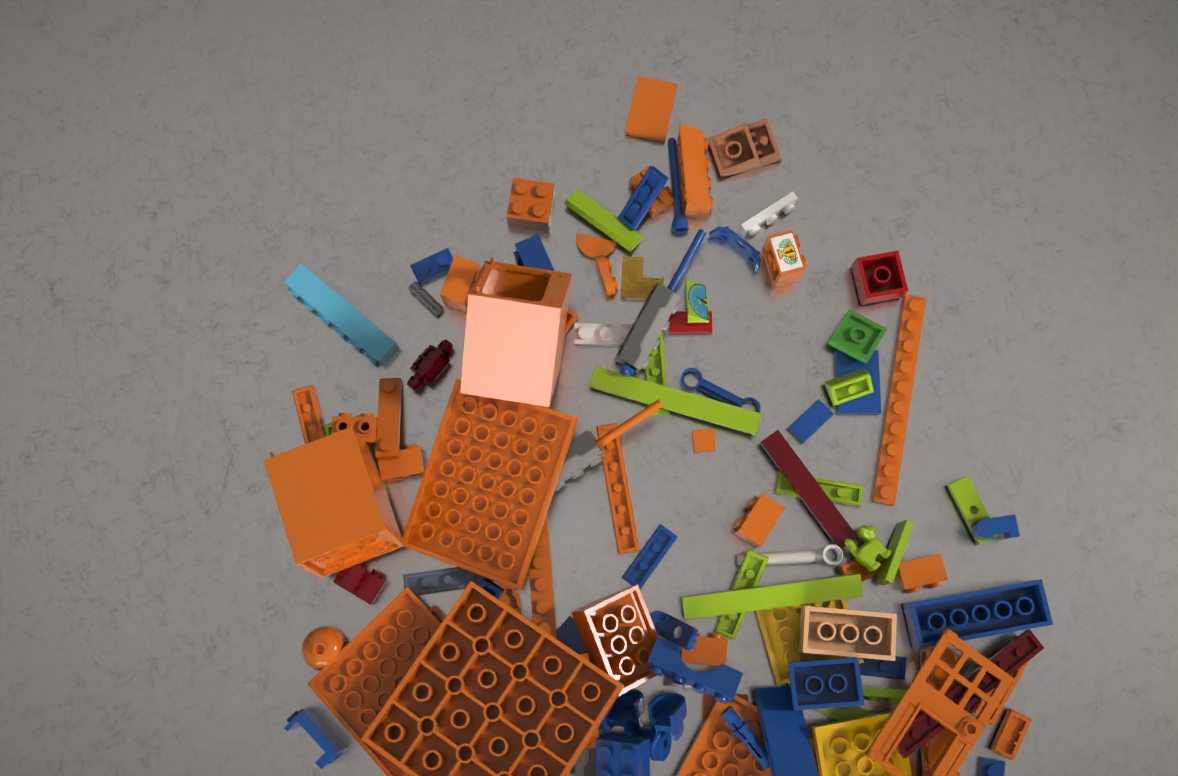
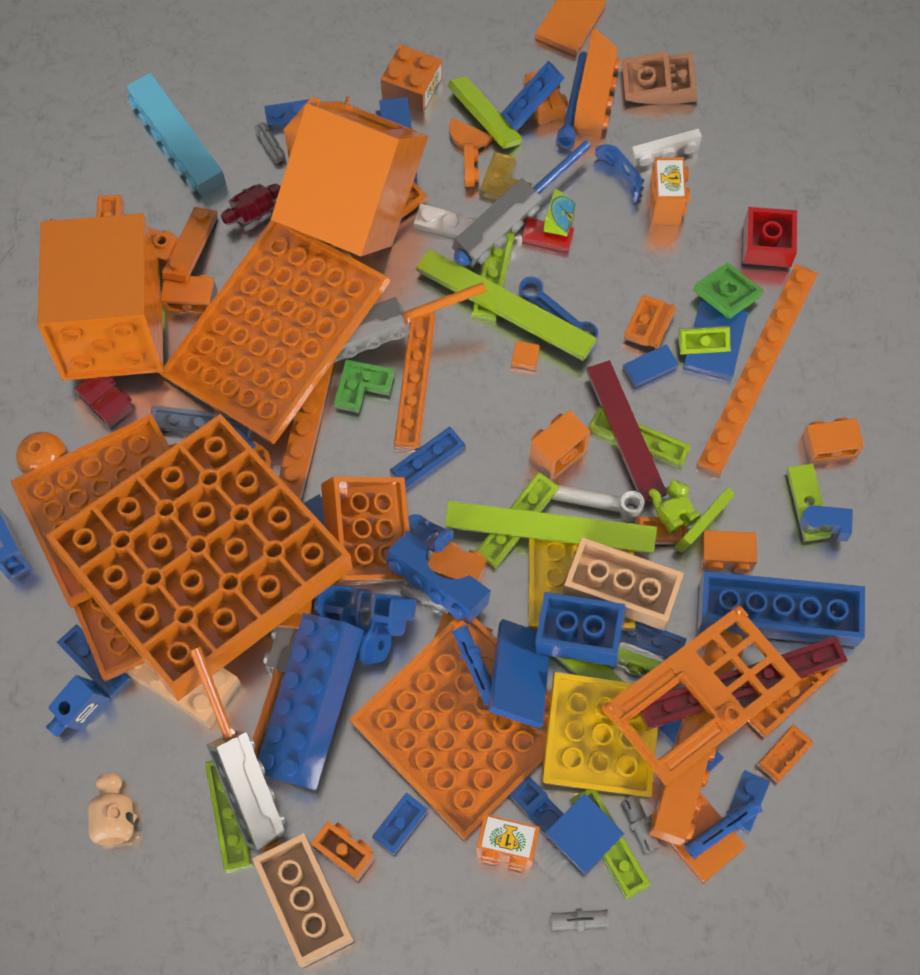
camera: 15 degrees right, 10 degrees down
none -> bright green plate [334,360,395,413]
none -> orange plate [624,295,676,350]
none -> orange brick [802,417,864,463]

